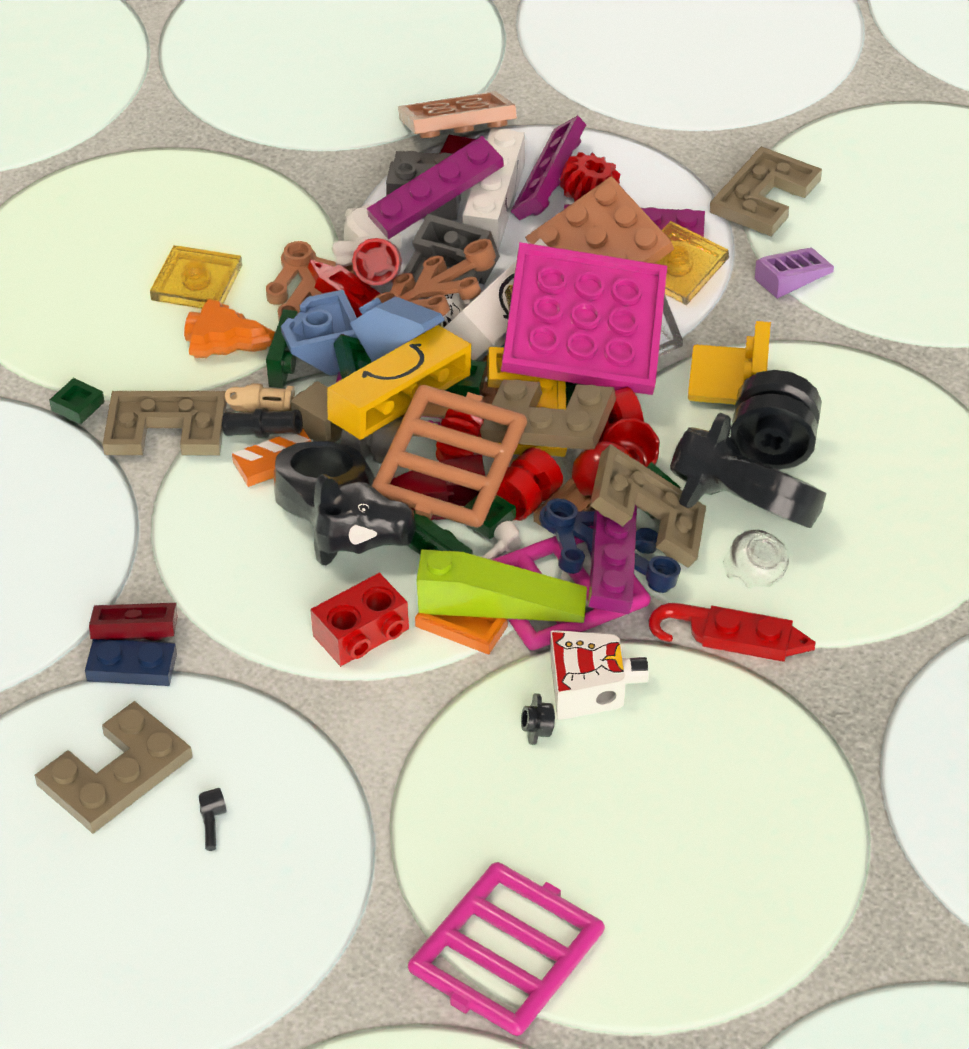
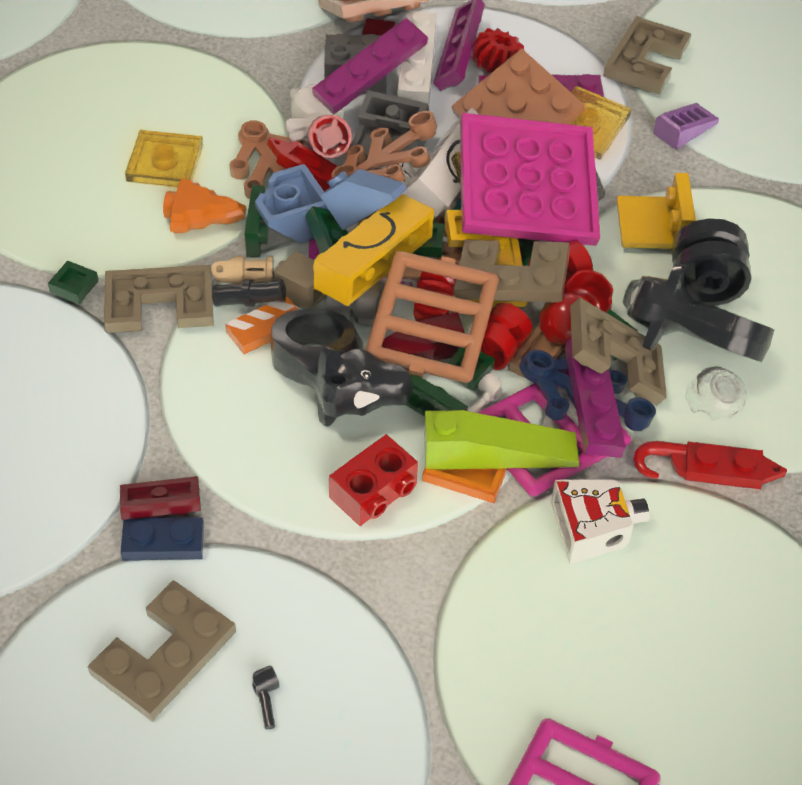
camera: 10 degrees left, 5 degrees up
black plate [521,693,555,745] -> none

